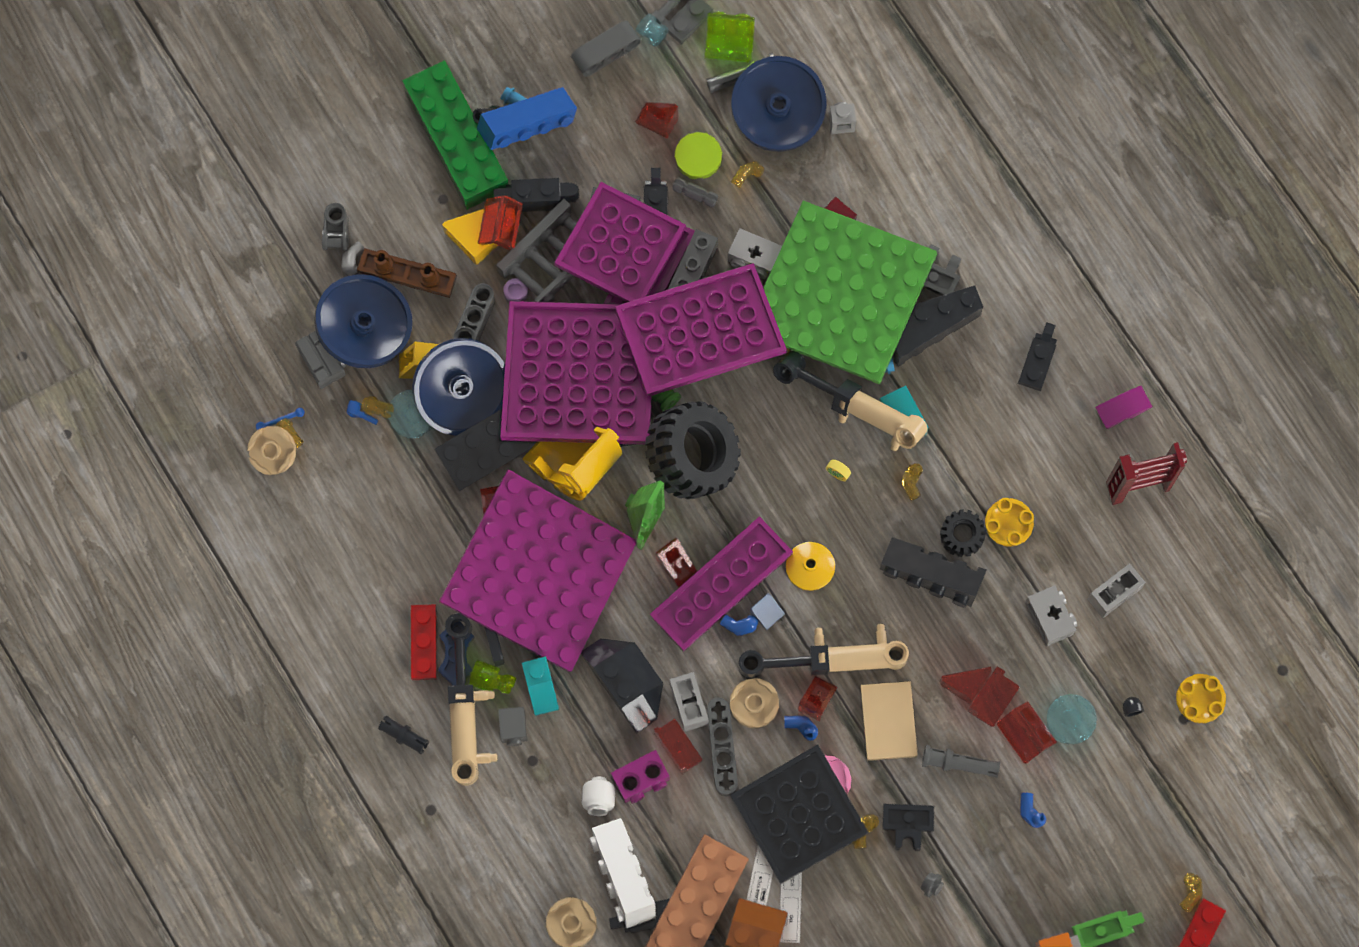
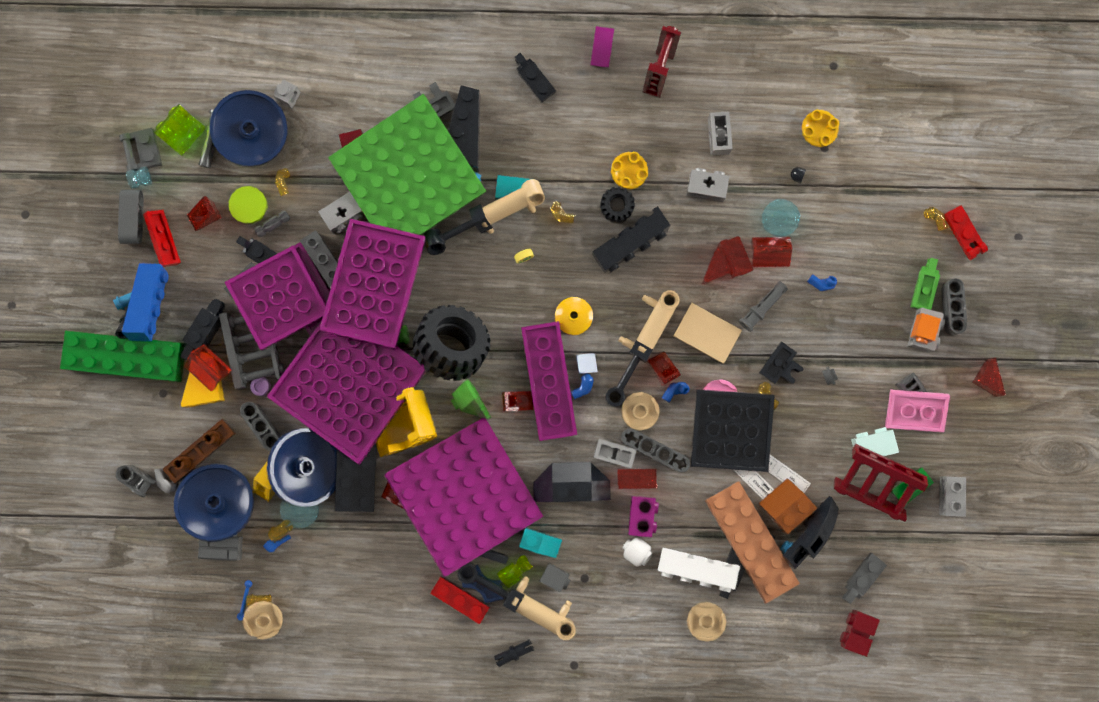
camera: 55 degrees left, 10 degrees up
none -> red plate [143,210,181,267]

